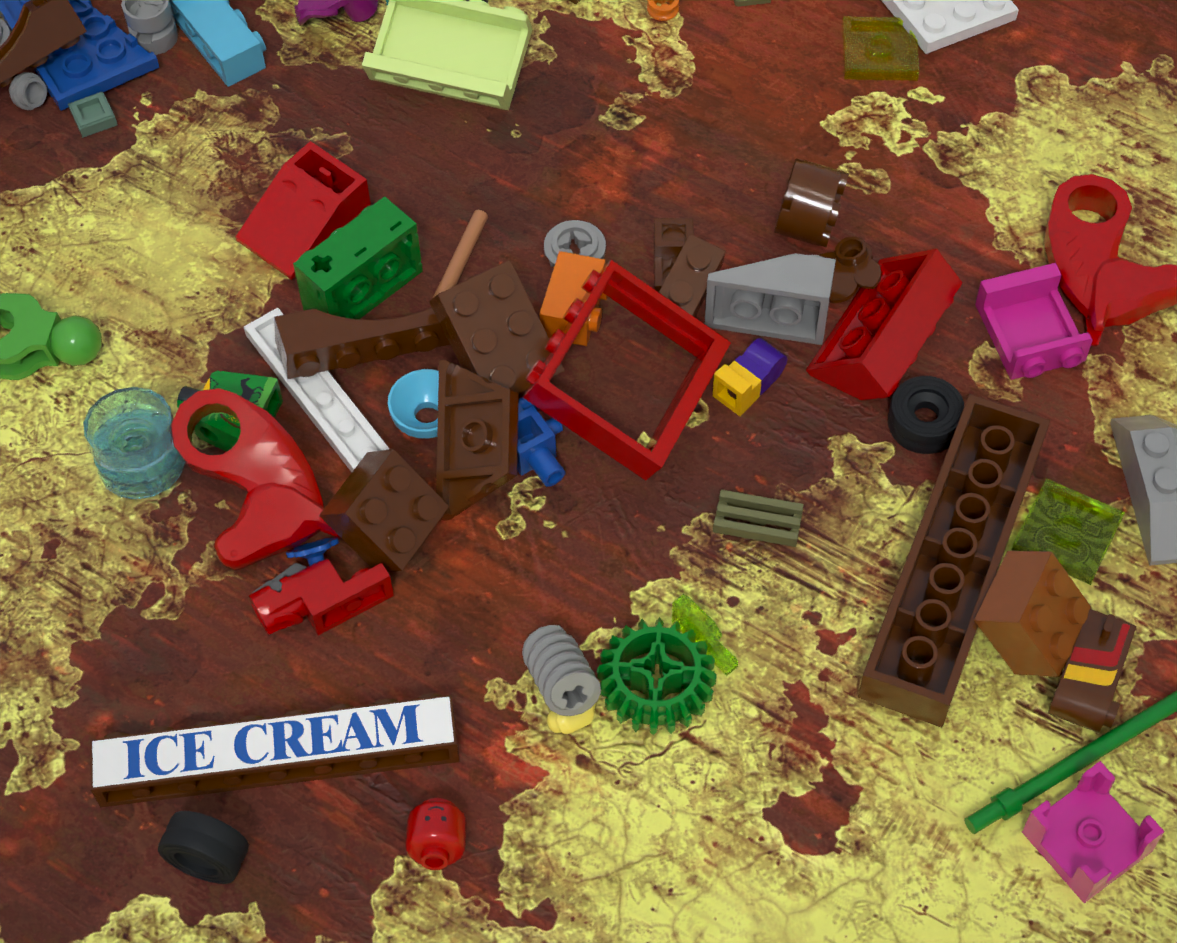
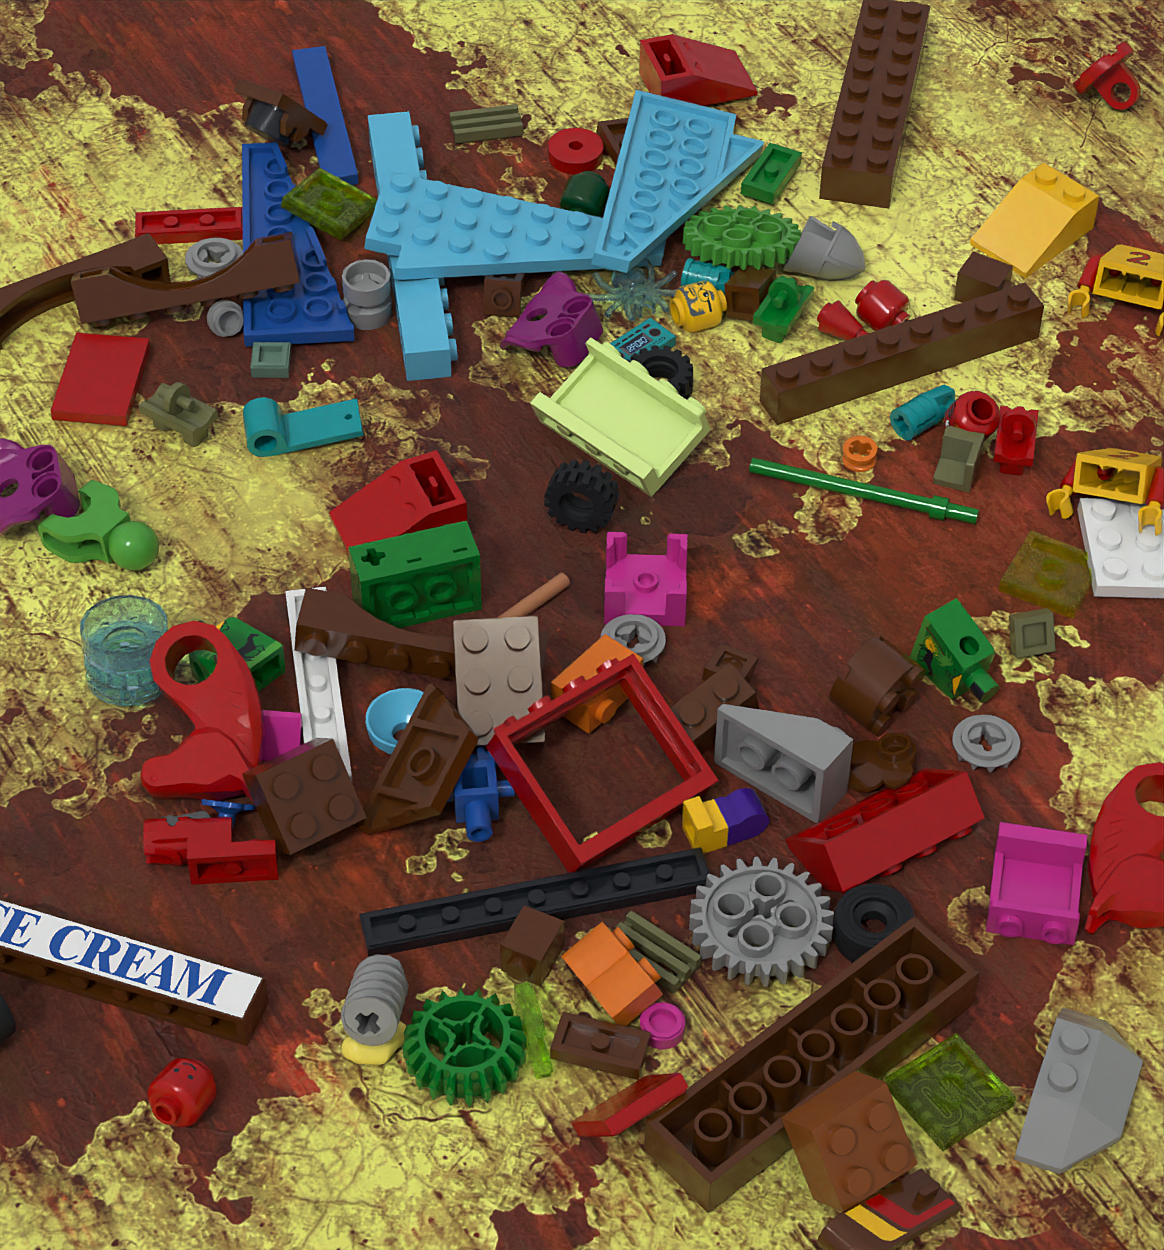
camera: 25 degrees right, 10 degrees down
none -> olive hips [139,382,218,447]
none -> teal door [243,397,364,457]
none -> dark pink slope [262,710,304,761]
none -> black tile [359,847,710,957]
none -> reddish brown brick [500,905,564,987]
none -> black tyre [544,460,620,533]
none -> reddish brown plate [550,1012,651,1080]
none -> orange brick [561,922,663,1026]
none -> red tile [571,1073,689,1137]
none -> dark pink panel [604,532,688,626]
none -> dark pink tile [640,1002,685,1050]
none -> light grey gear [689,857,834,987]
none -> green bar [749,457,980,525]
none -> green torso [910,598,1000,703]
none -> light grey gear [952,715,1020,773]
none -> olive tile [1009,608,1055,658]

